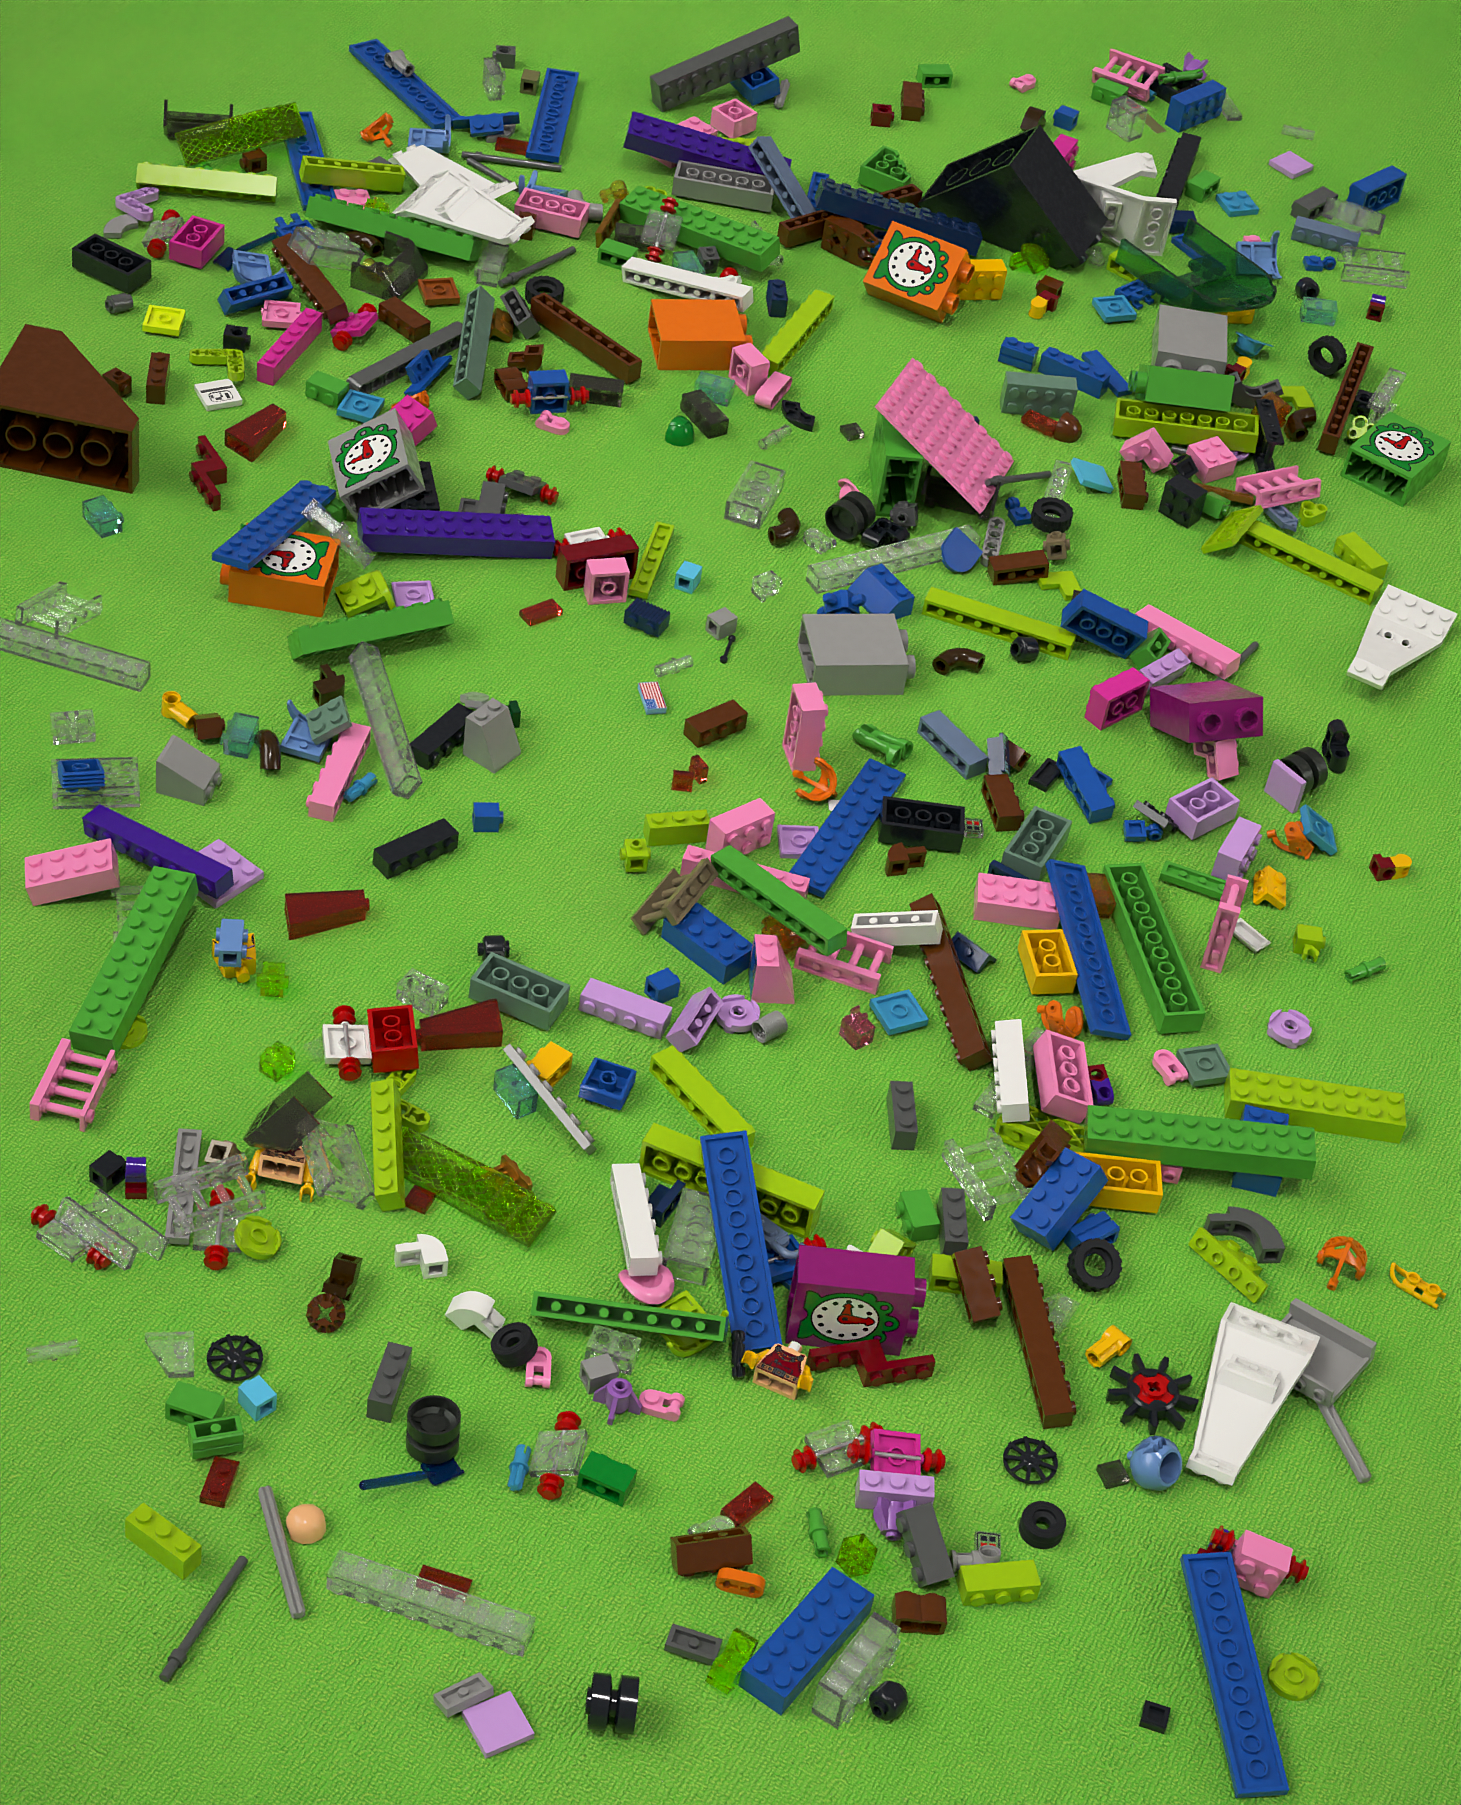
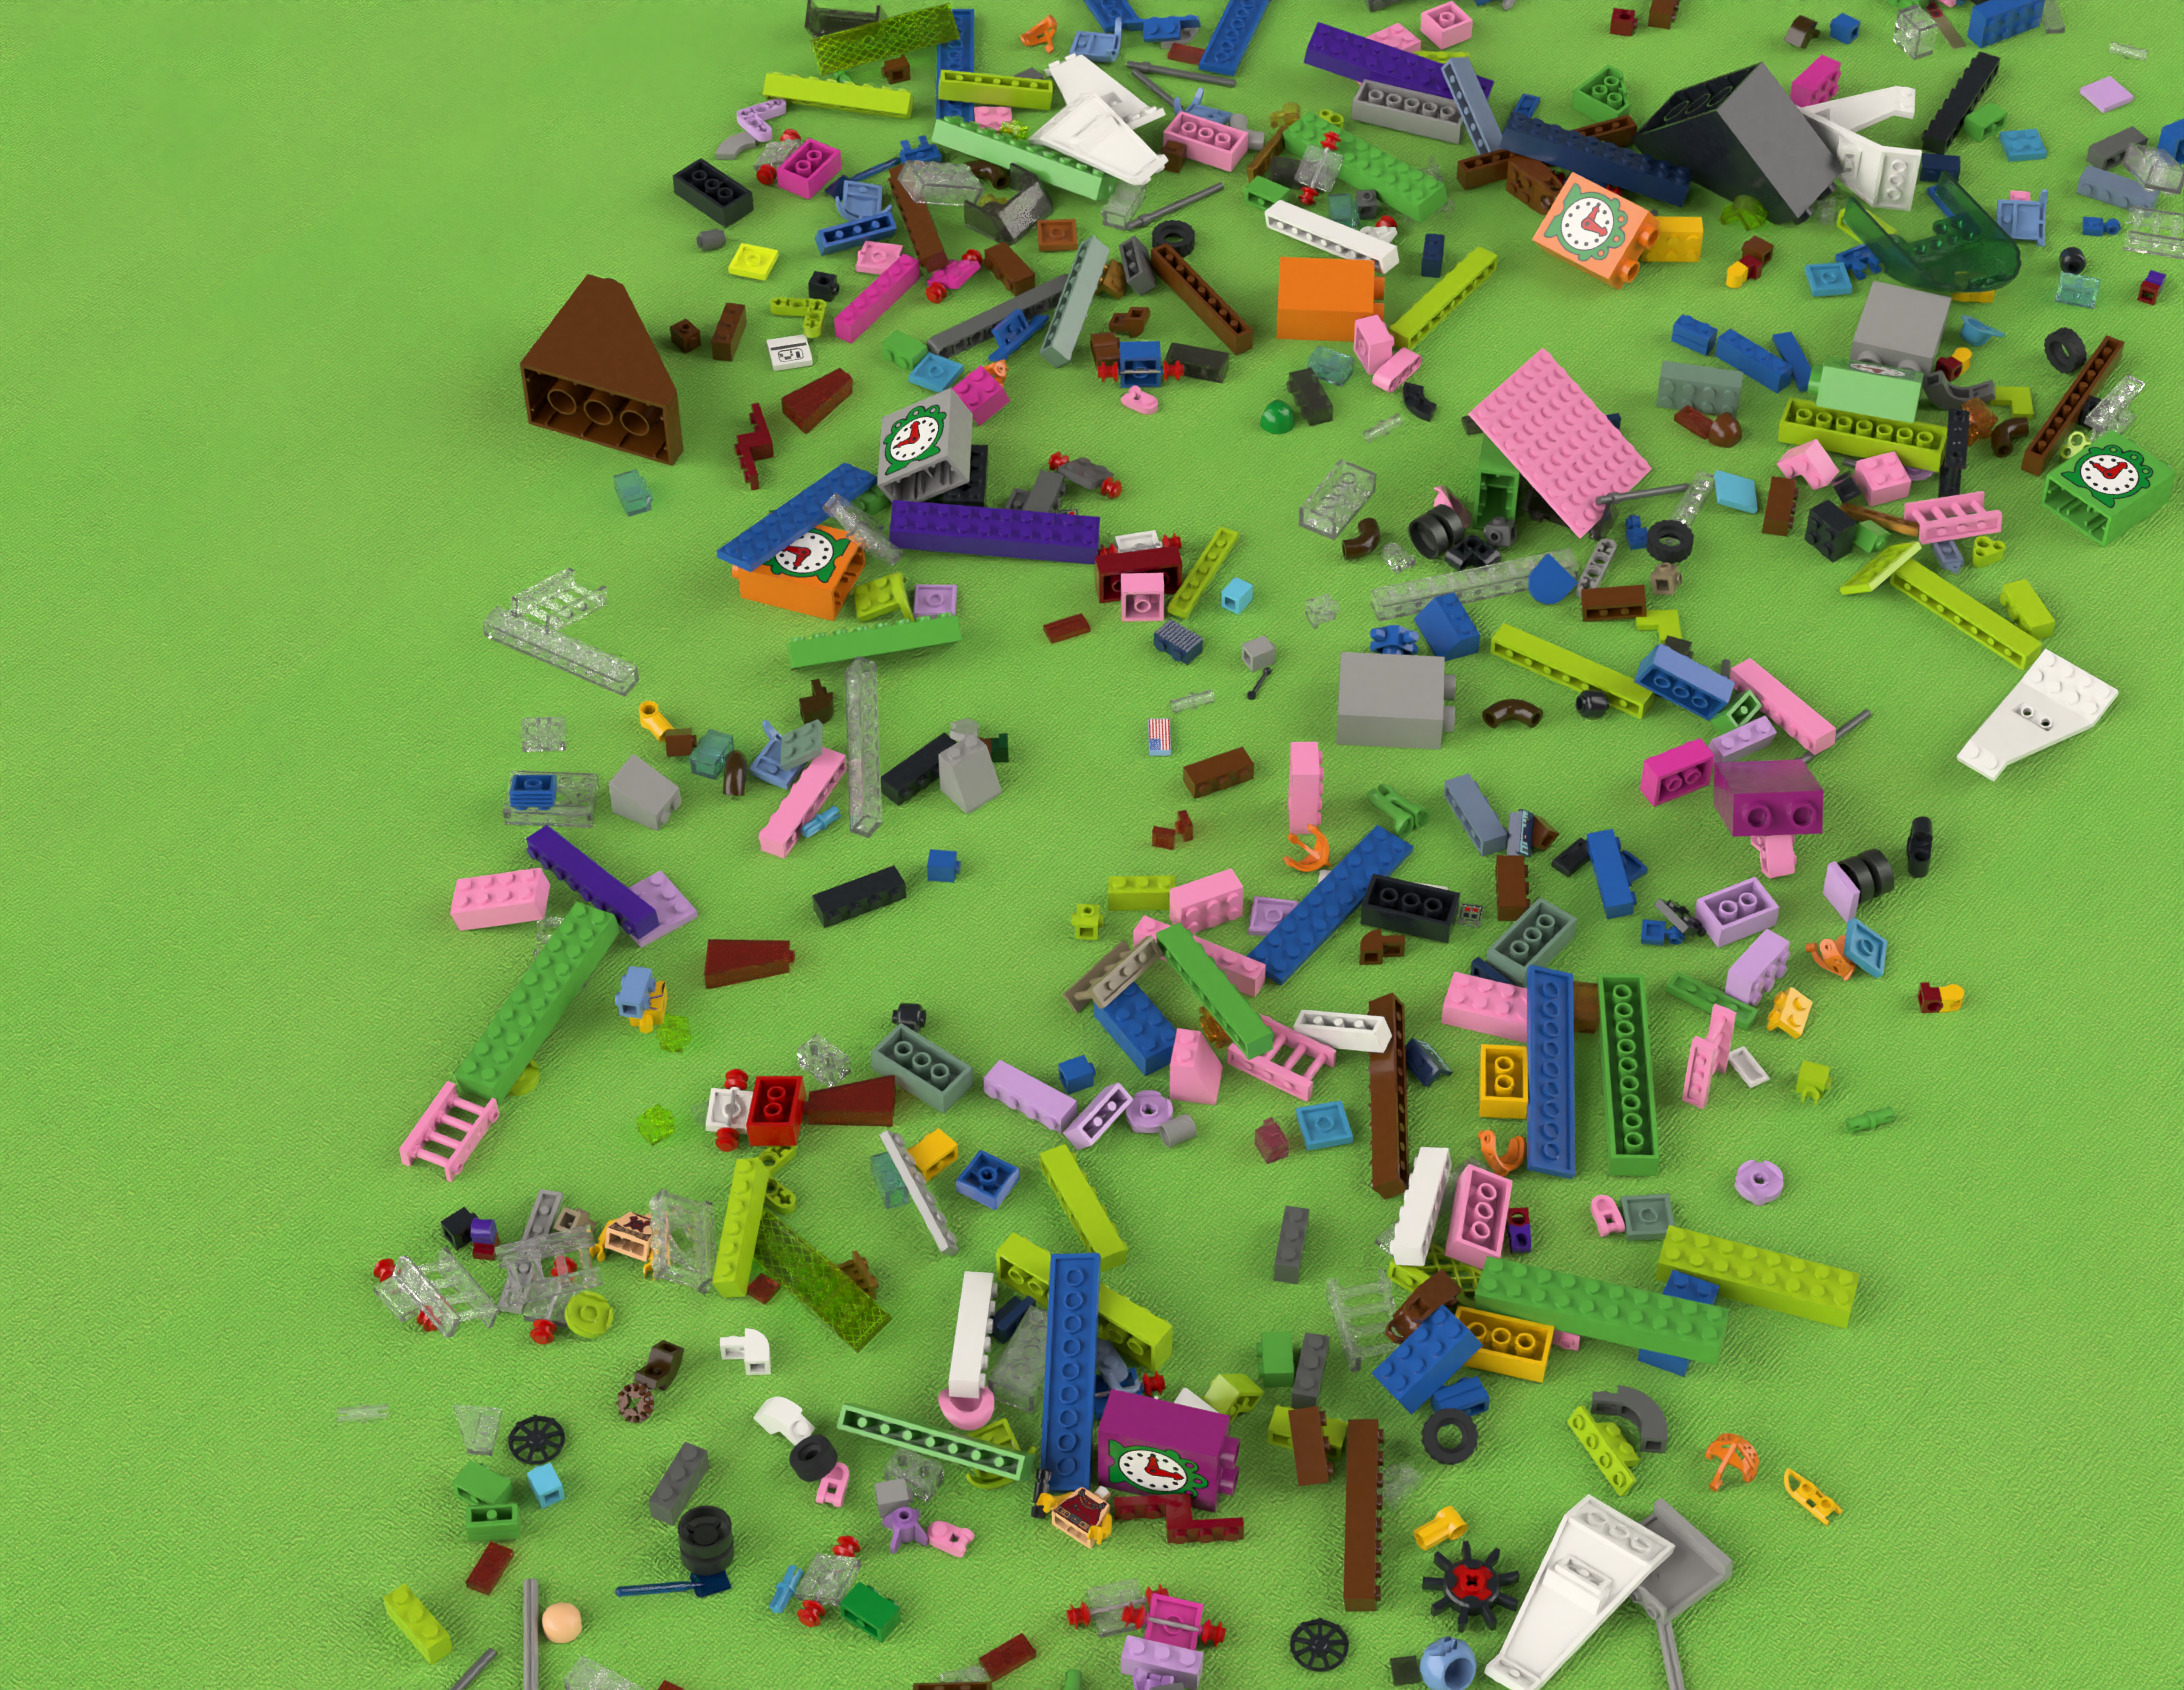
camera: 20 degrees right, 5 degrees up
clear smoke windscreen [243,1070,333,1152] -> none

